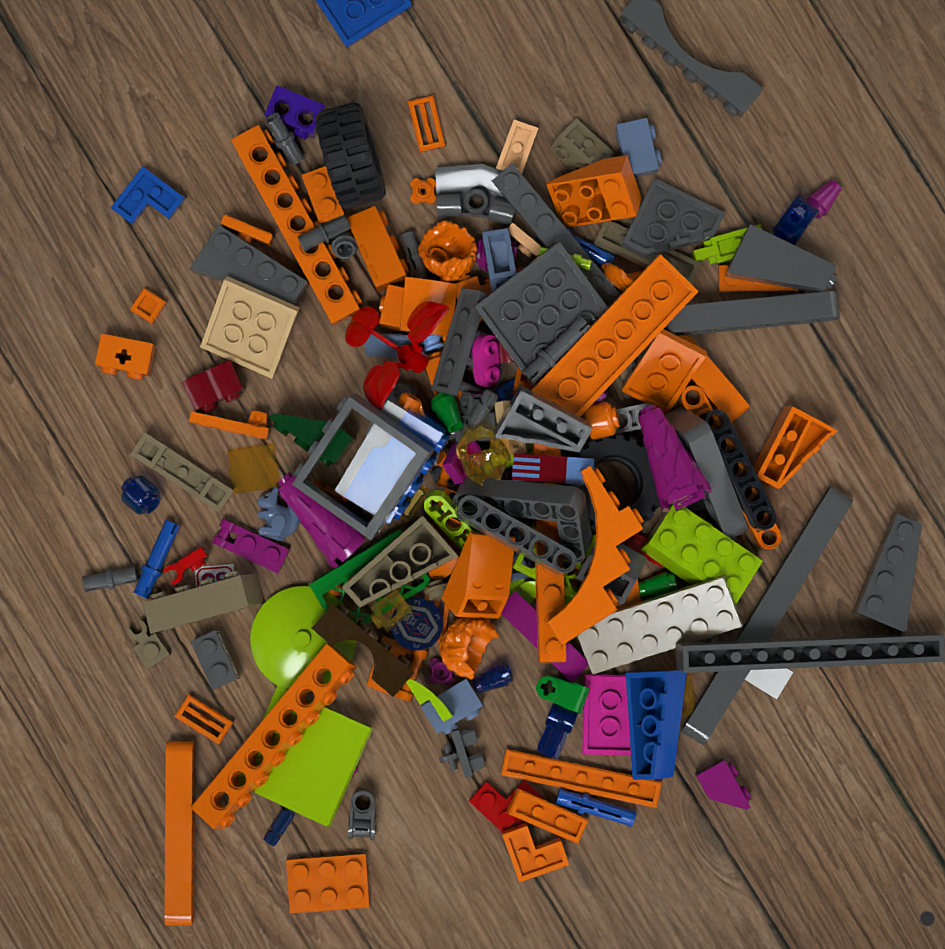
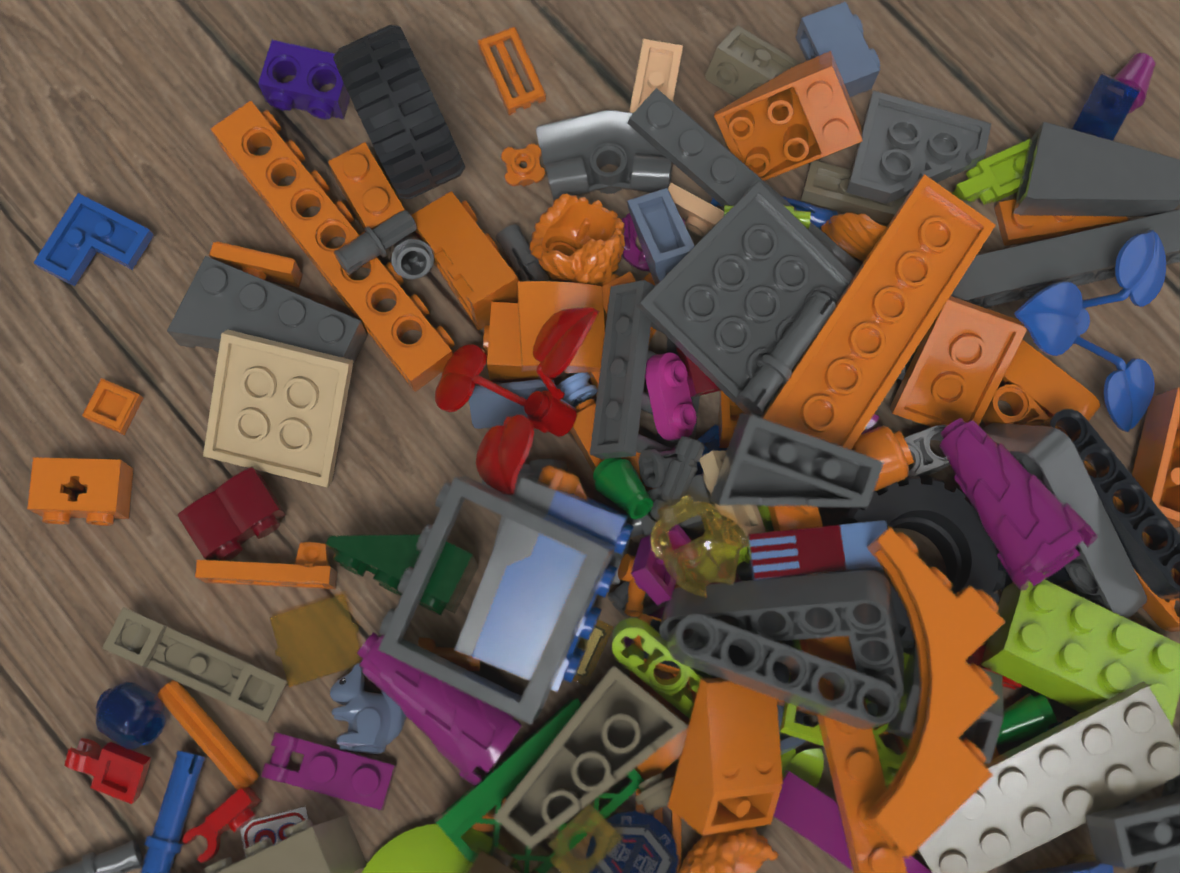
camera: 10 degrees left, 10 degrees down
dark grey pin [264,113,304,165] -> none
none -> red plate [64,738,151,804]
none -> orange axle [157,680,259,790]
none -> blue plant [1014,230,1166,432]

